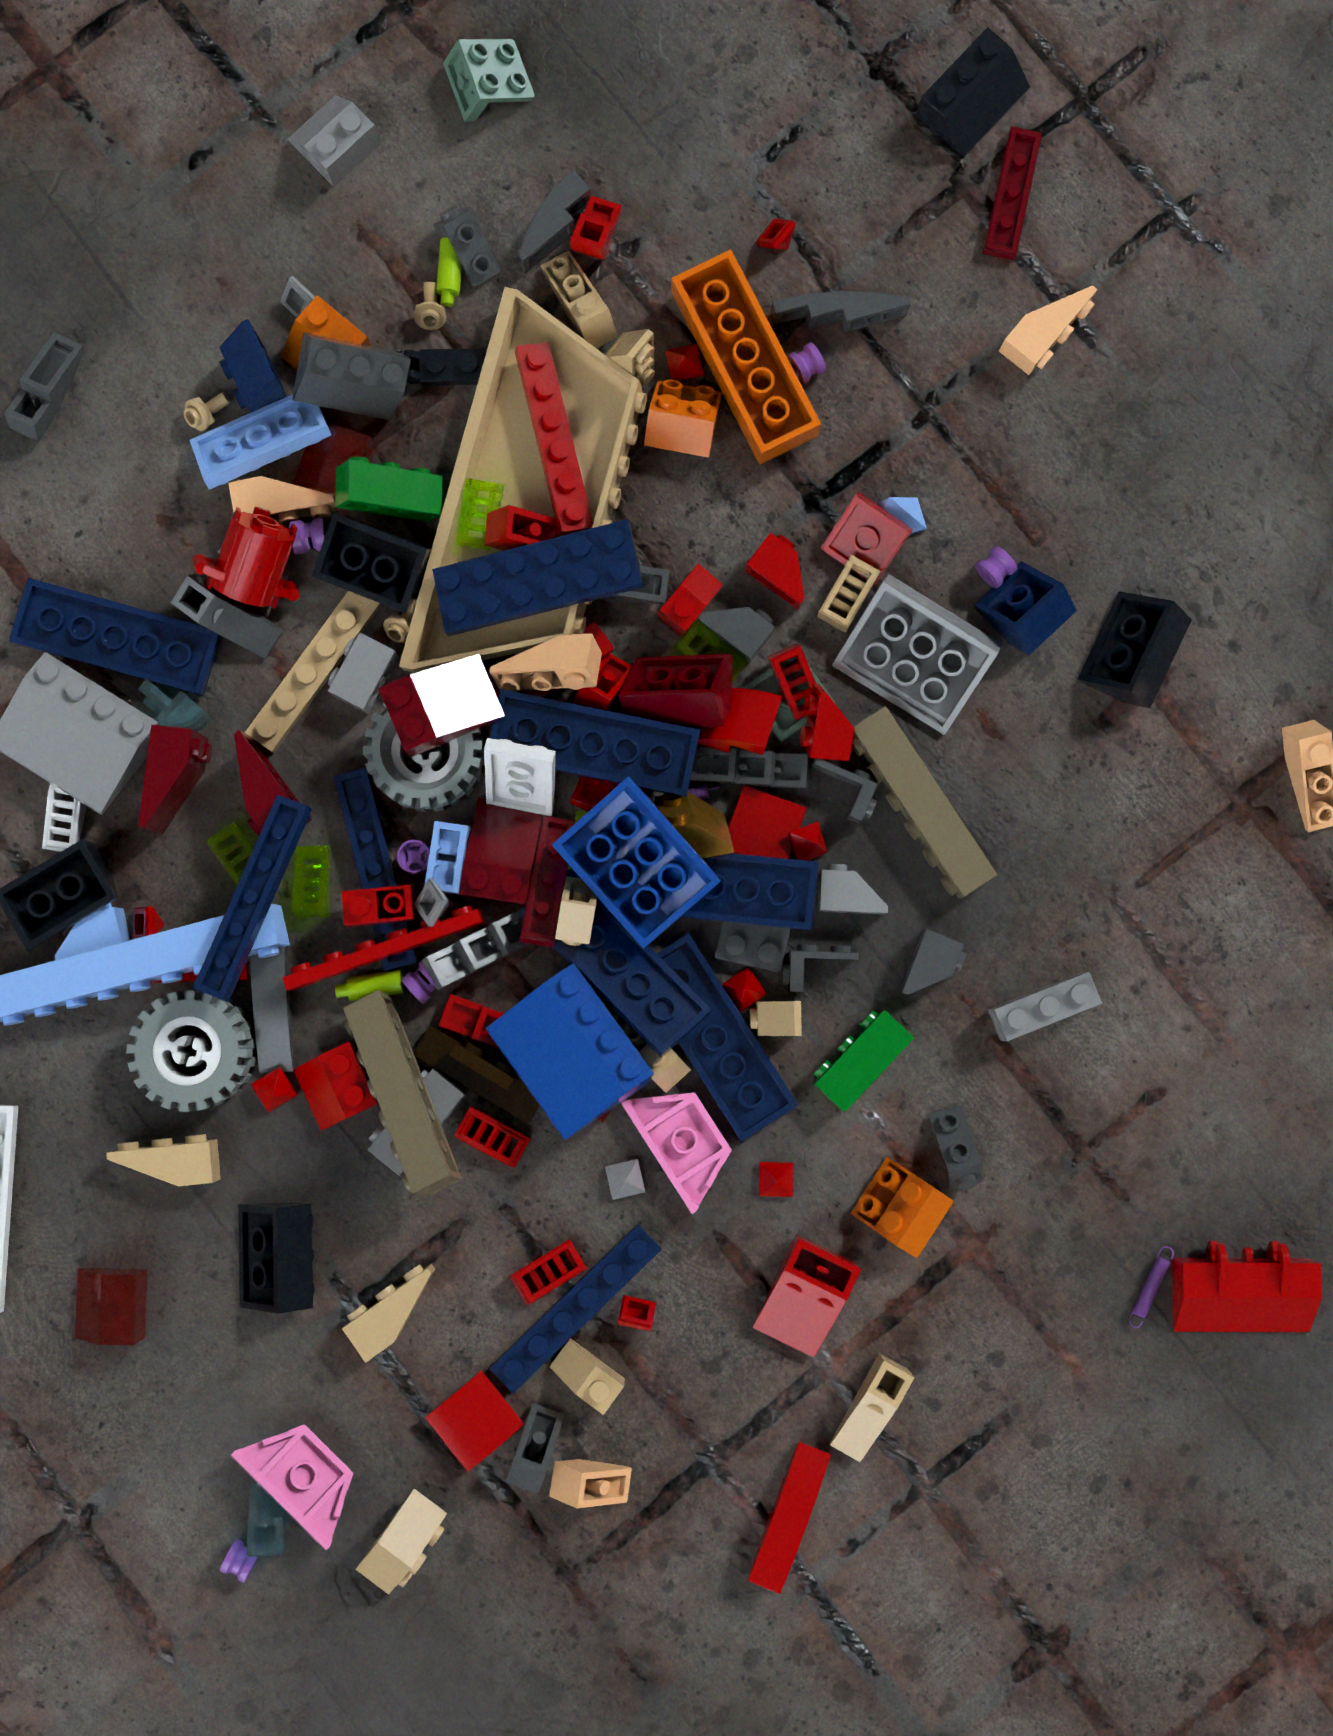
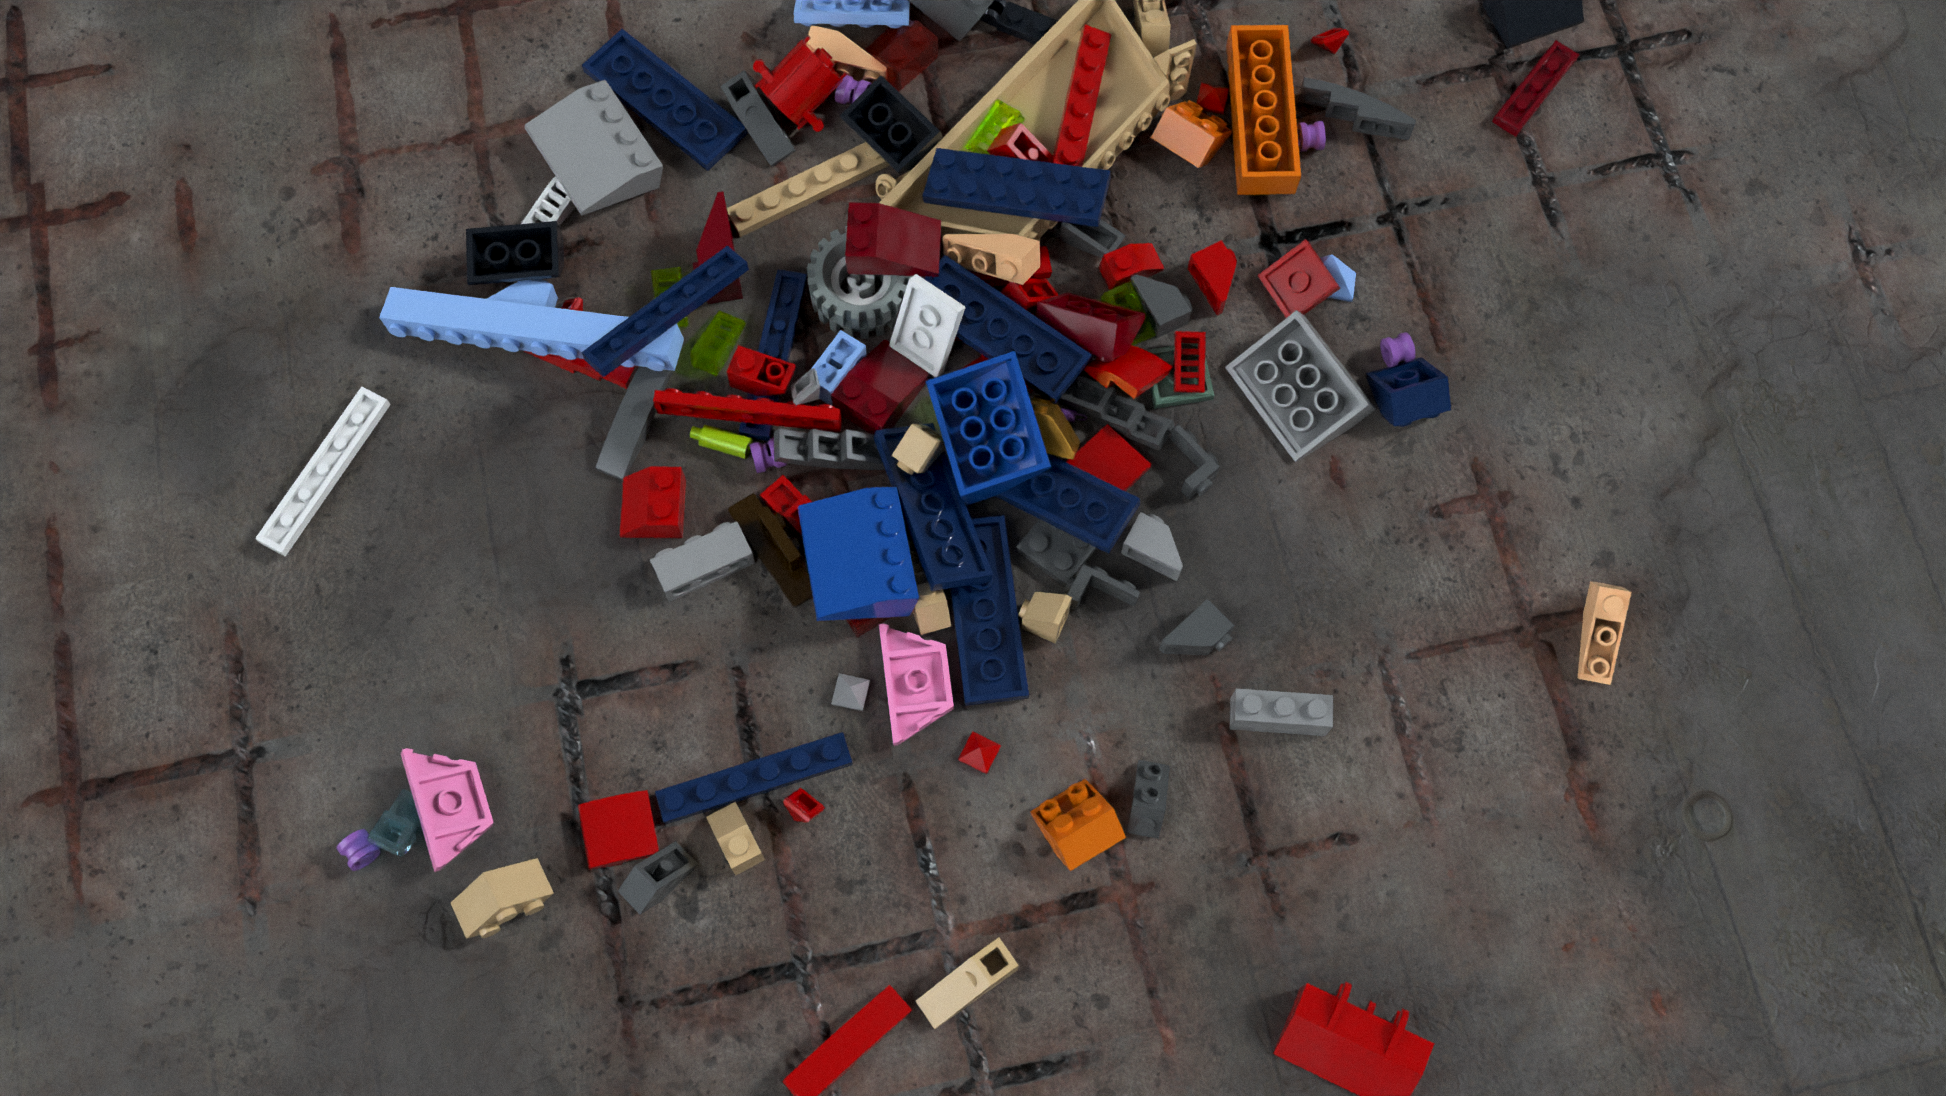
camera: 25 degrees right, 15 degrees down
clear red slope [75,1268,148,1345] -> none
tan slope [106,1134,221,1187] -> none
light grey wheel [126,991,258,1112] -> none
clear light blue brick [138,679,213,731] -> none
dark red slope [138,724,212,834] -> none
black slope [238,1202,315,1314] -> none
red slope [250,1066,298,1112] -> none
light grey brick [328,632,400,715] -> none
green brick [335,457,442,522] -> none
tan slope [342,1263,435,1363] -> none
dark tan brick [343,990,462,1198] -> none
medium lavender wheel [397,839,430,876] -> none
red slope [454,1105,531,1168] -> none
red slope [509,1239,587,1305] -> none
dark red tile [520,815,576,948] -> none
light nougat slope [549,1459,632,1508] -> none
red slope [722,967,767,1012] -> none
slope [752,1234,861,1358] -> none
red slope [788,821,828,861] -> none
red slope [800,684,855,761] -> none
green brick [812,1010,914,1113] -> none
tan slope [817,555,880,633] -> none
dark tan brick [852,706,998,899] -> none
light nougat slope [999,285,1098,375] -> none
black slope [1078,591,1192,708] -> none
medium lavender piece [1129,1246,1174,1328] -> none

